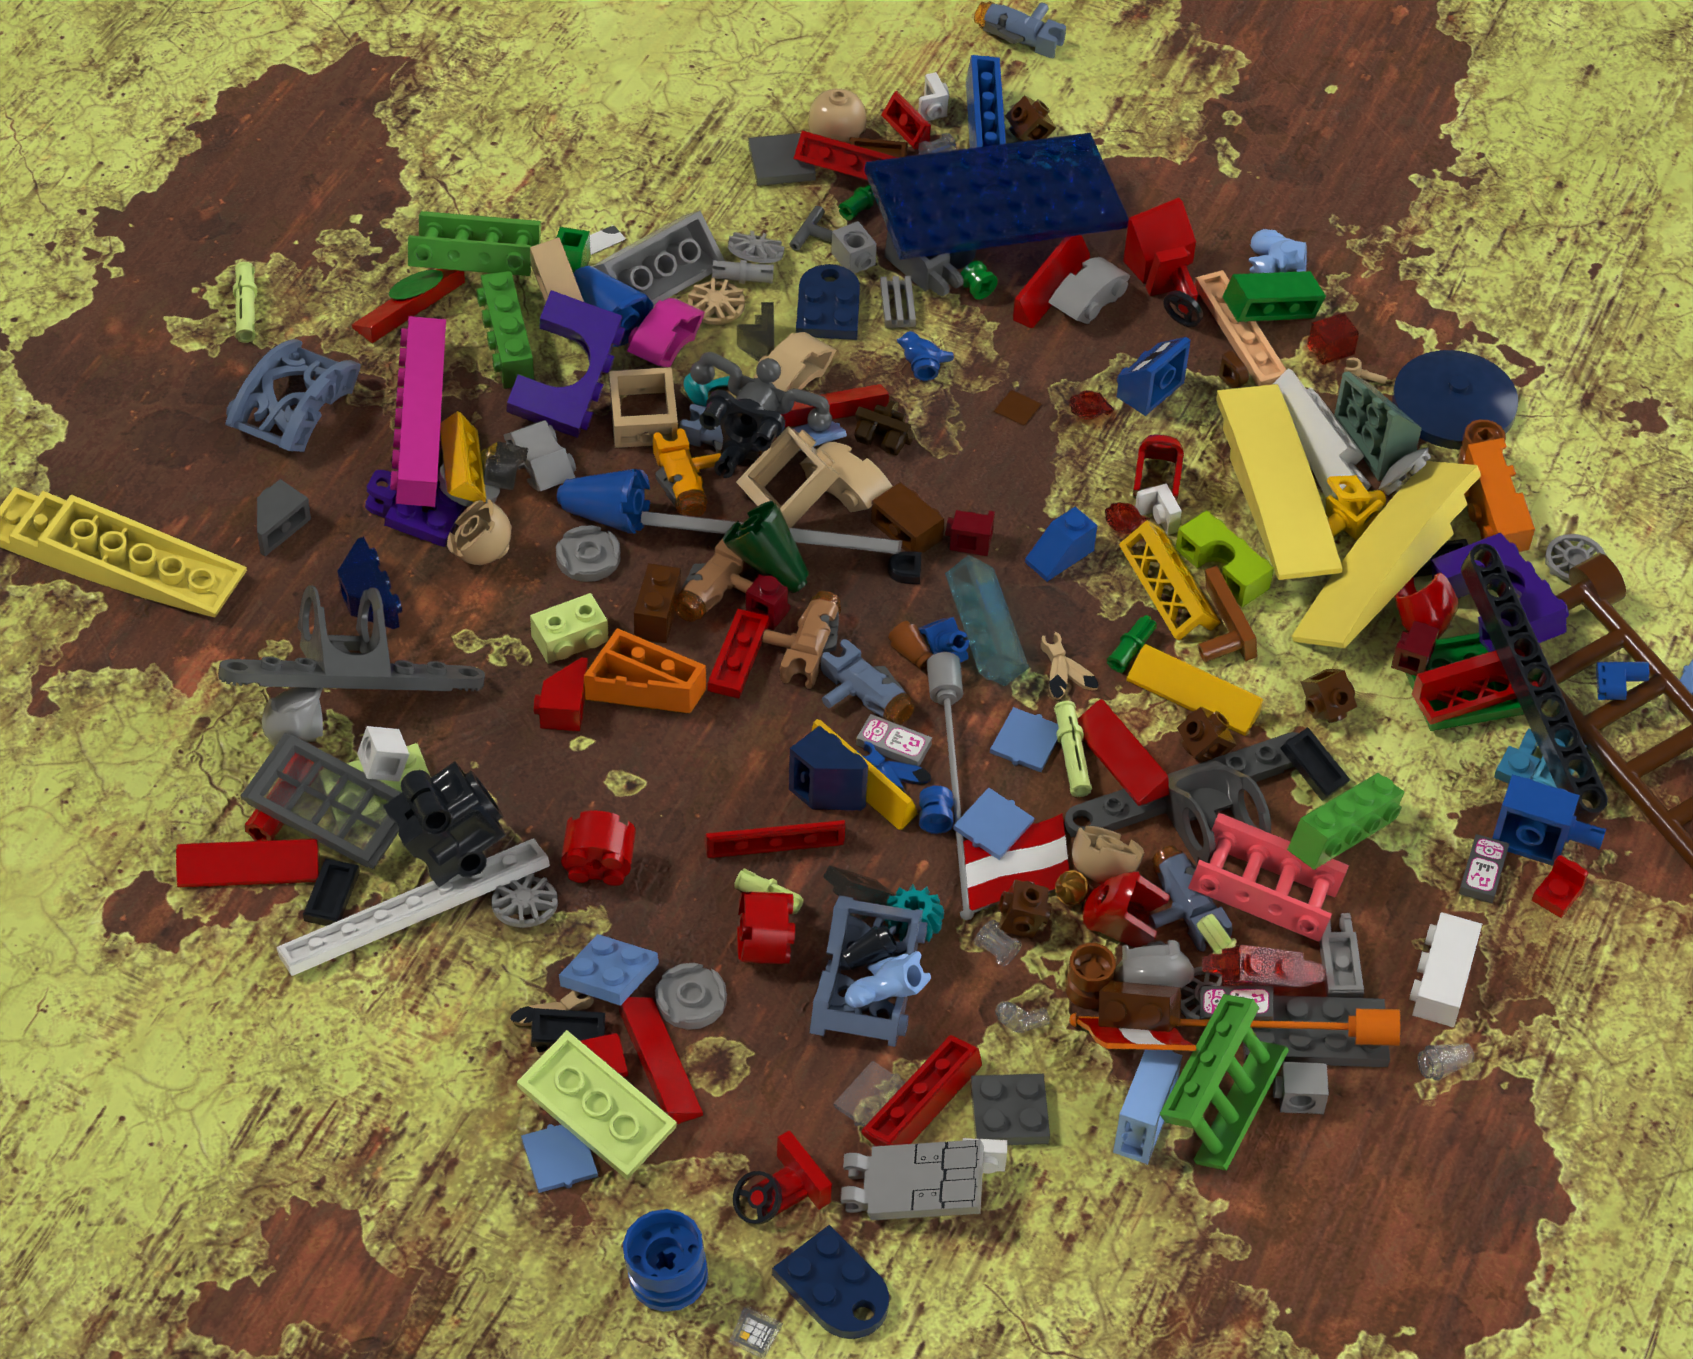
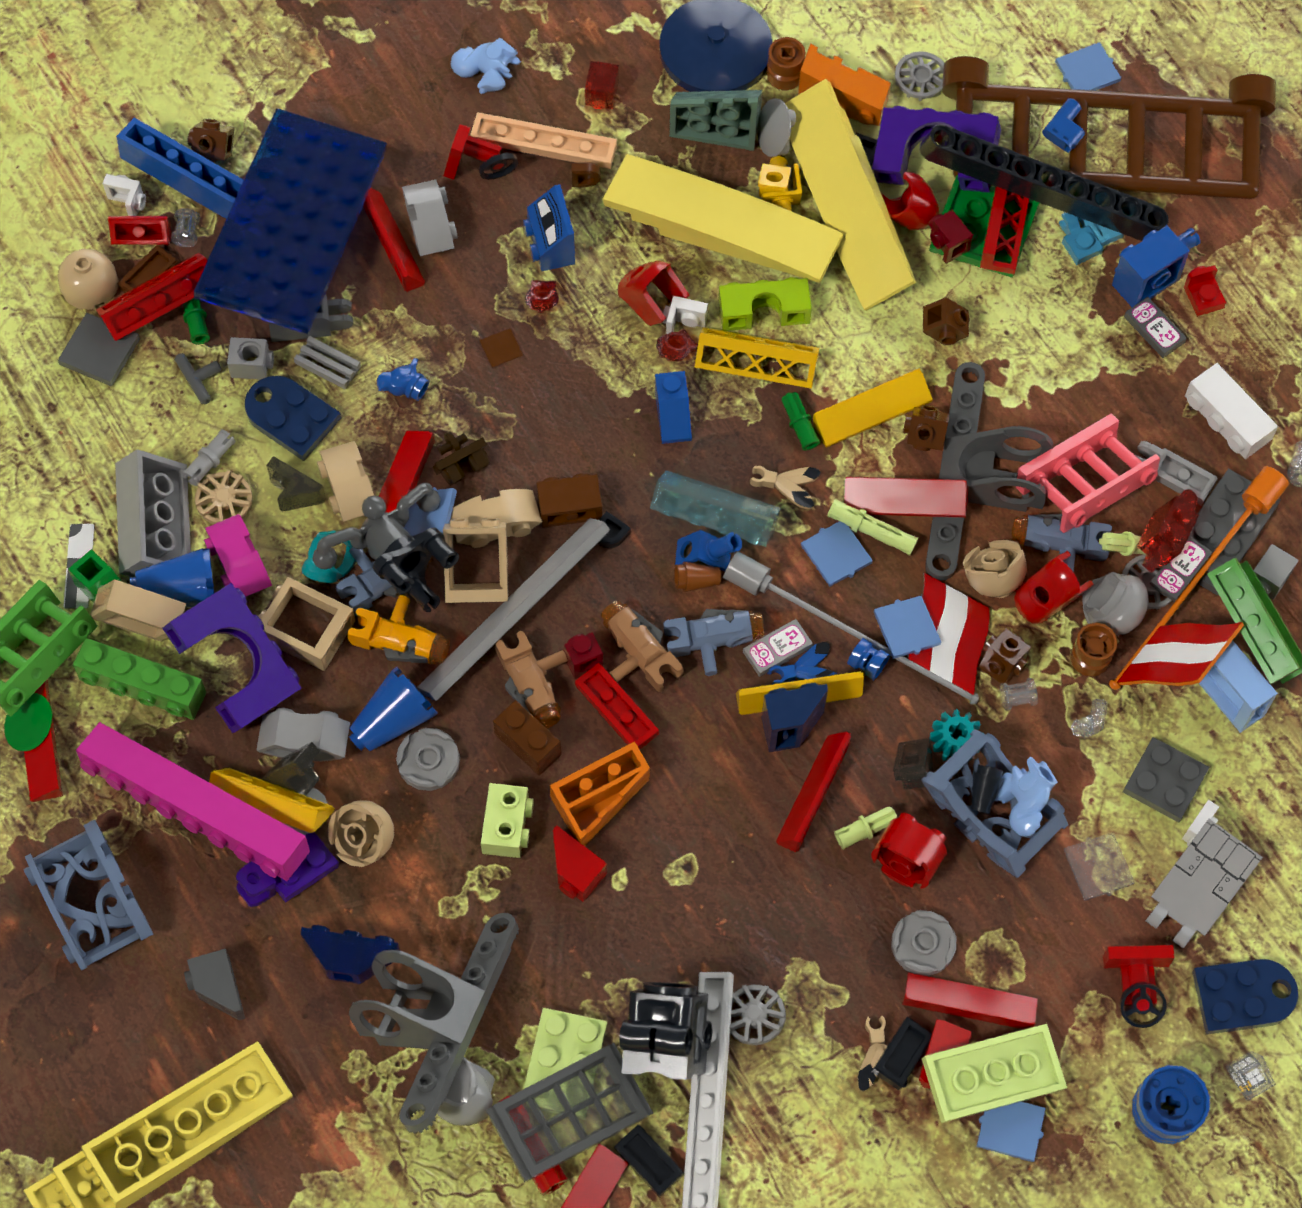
camera: 55 degrees left, 15 degrees up
white brick [357,726,409,781] -> none
medium blue plate [559,934,659,1006] -> none
red brick [561,810,636,886] -> none
dark green cone [723,501,809,593] -> none
light grey wheel [728,231,785,263] -> none
red slope [861,1035,982,1146] -> none
dark red brick [945,510,995,556] -> none
green wheel [961,261,998,299] -> none
sand blue piece [974,1,1066,58] -> none
pearl gold plate [1055,870,1090,906] -> none
reddish brown brick [1099,981,1181,1032] -> none
red slope [1123,197,1196,284] -> none
dark orange piece [1197,565,1257,663] -> none
green brick [1222,271,1326,322] -> none
white wedge [1273,368,1371,500] -> none
black tile [1280,727,1350,801] -> none
bright green brick [1287,773,1405,870] -> none
tan hand [1344,357,1387,384] -> none

